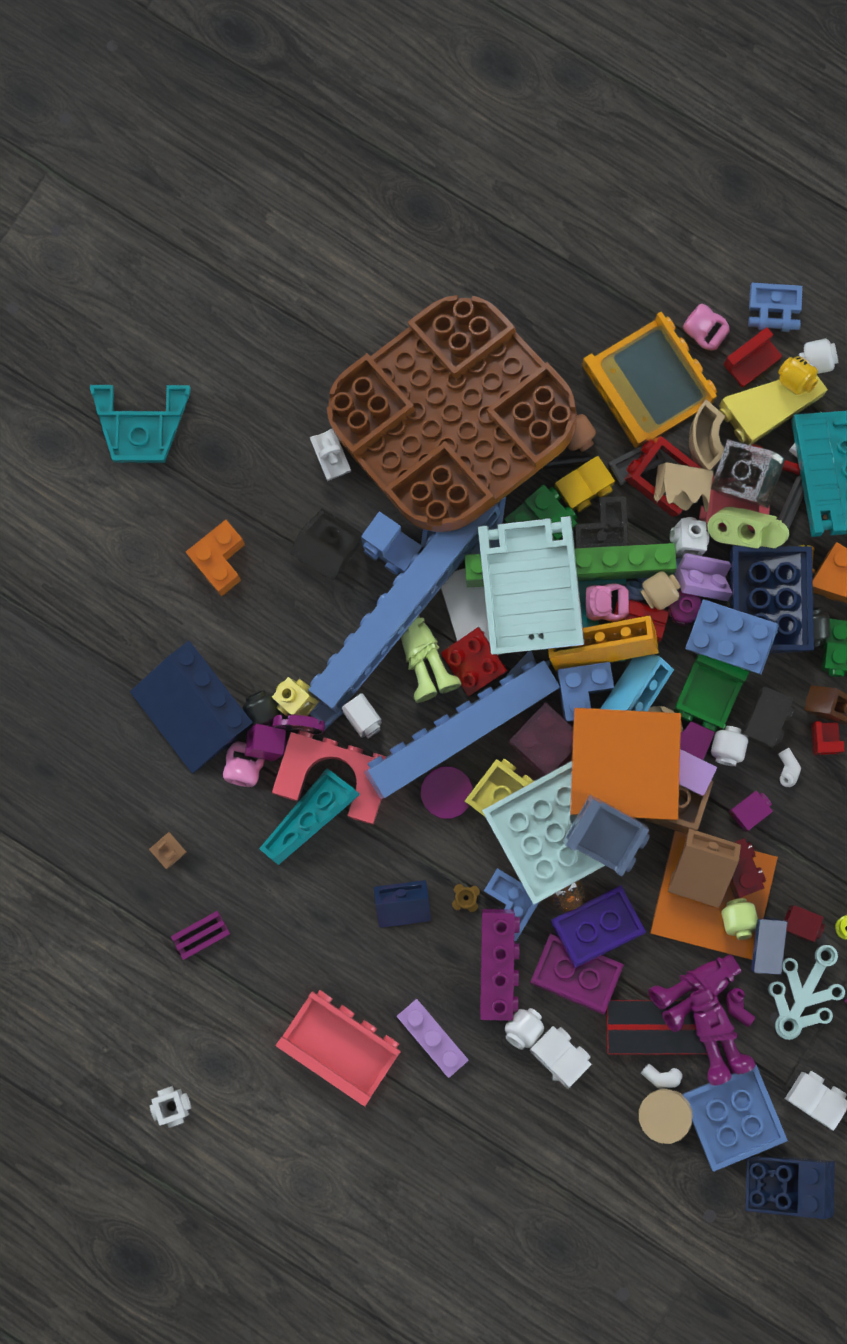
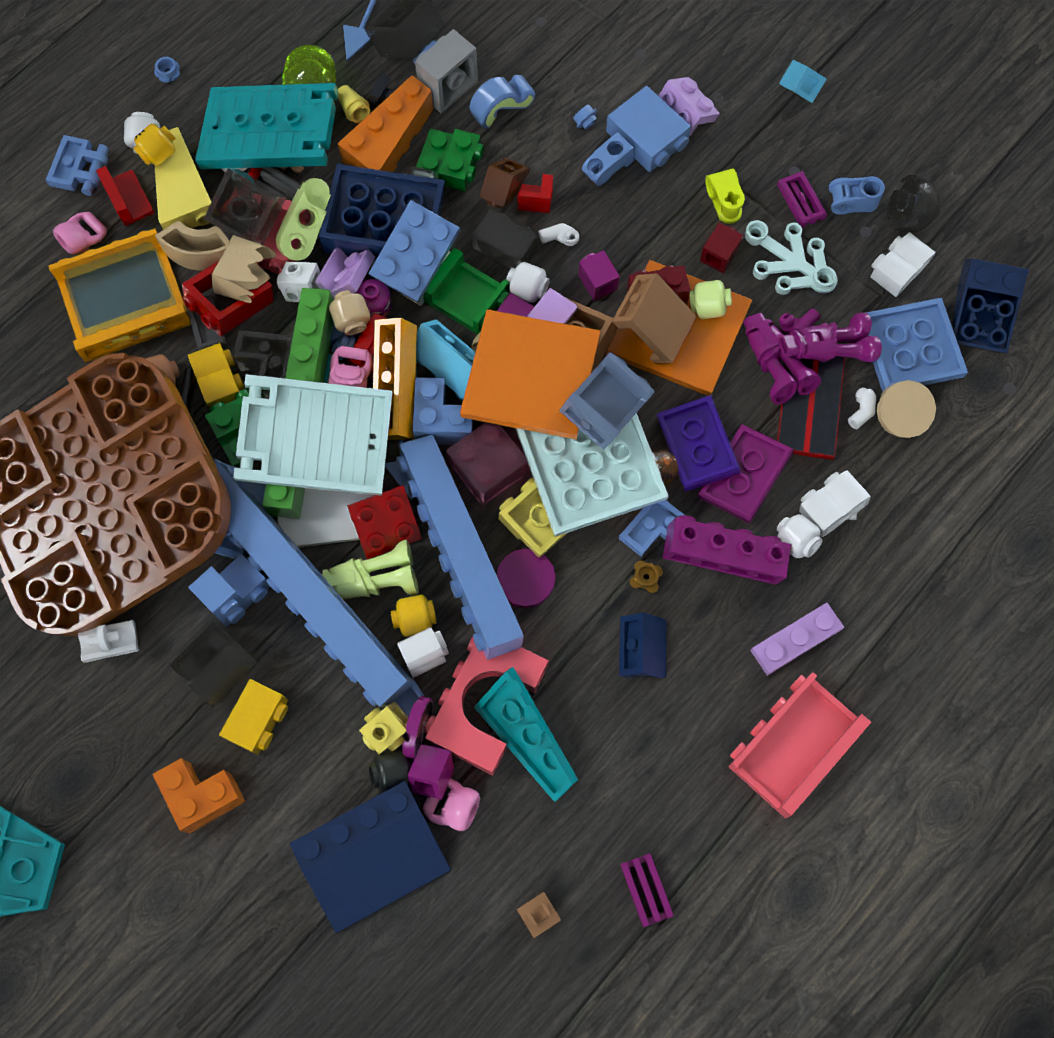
camera: 80 degrees left, 10 degrees down
white brick [150,1086,191,1128] -> none
panel [751,917,787,975] -> none
none -> yellow brick [219,679,288,755]
none -> yellow head [391,595,437,637]

